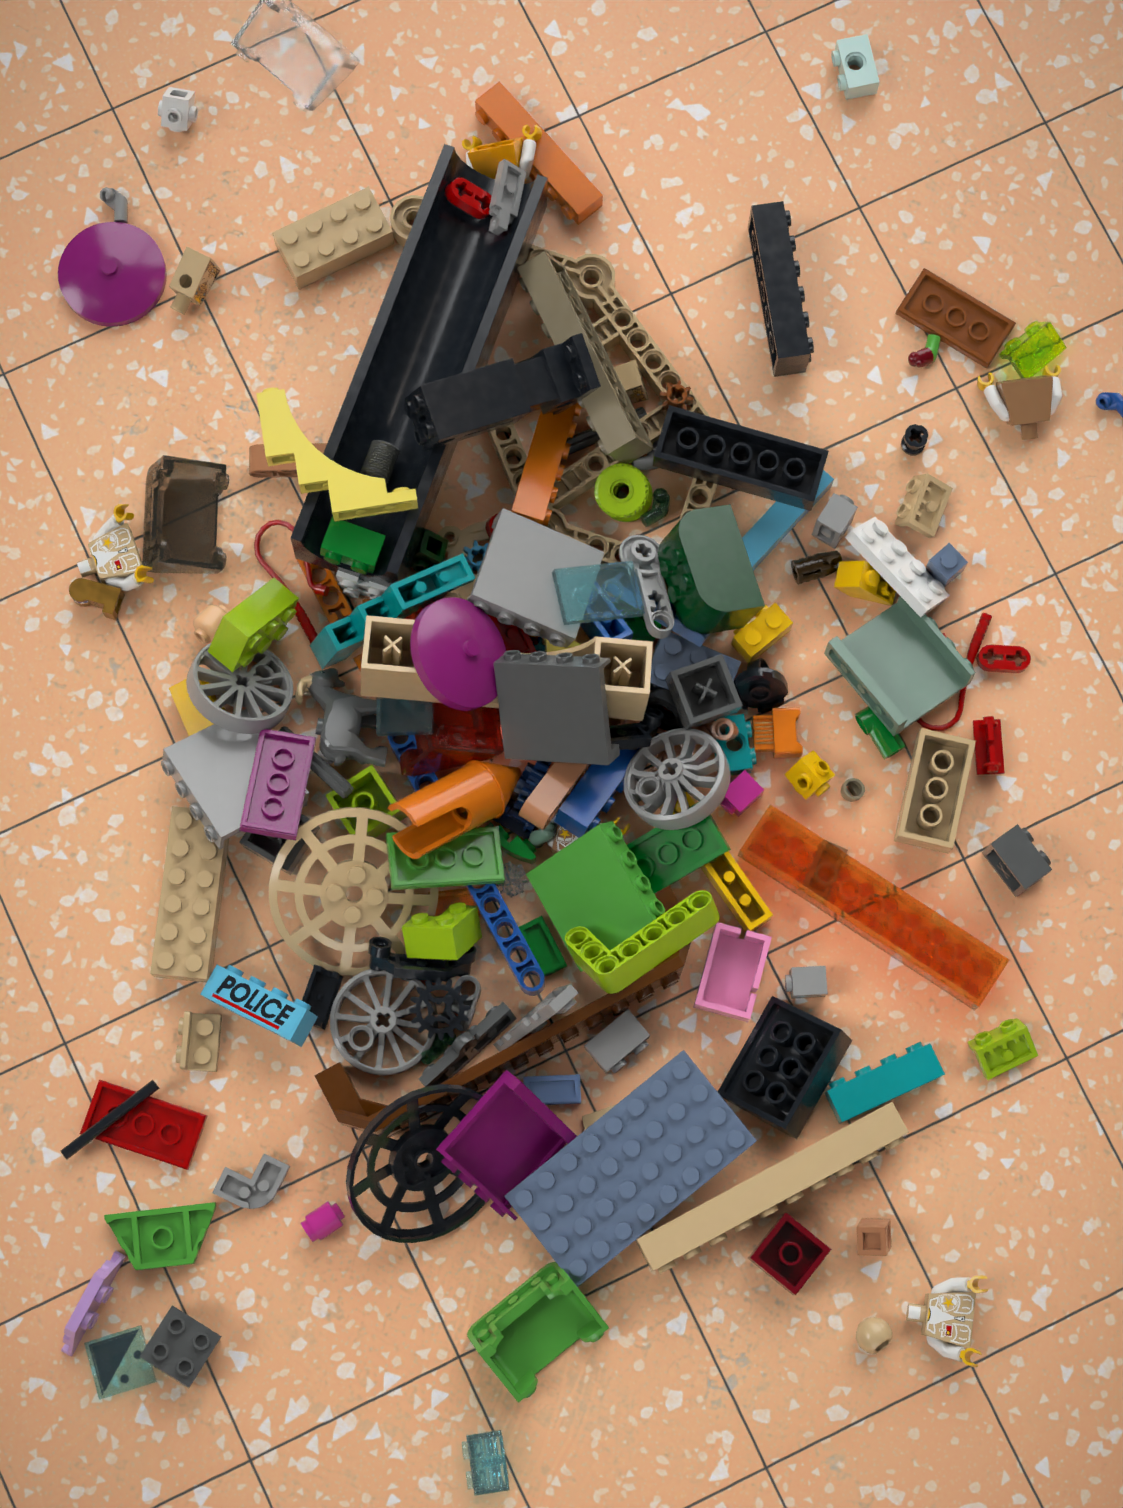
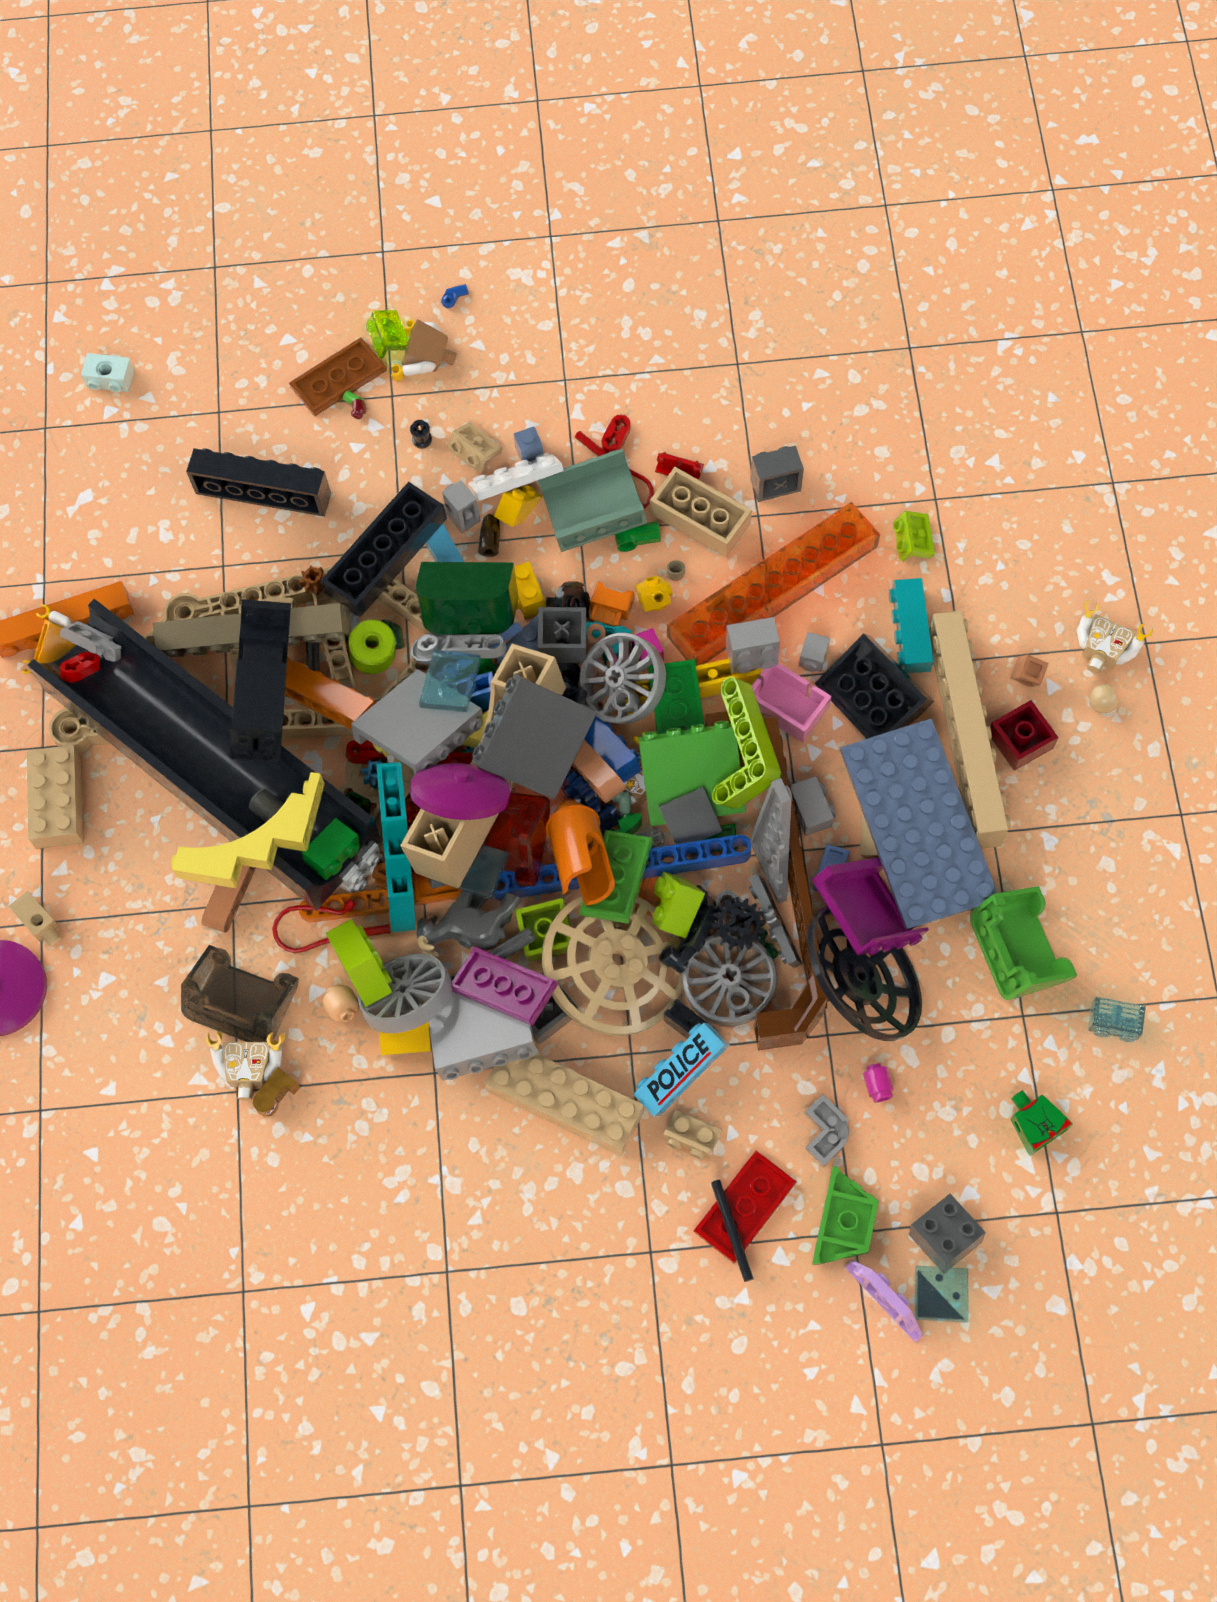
camera: 65 degrees left, 10 degrees down
none -> dark grey tile [659,786,722,844]
none -> light grey brick [726,617,780,673]
none -> green torso [1011,1090,1073,1156]

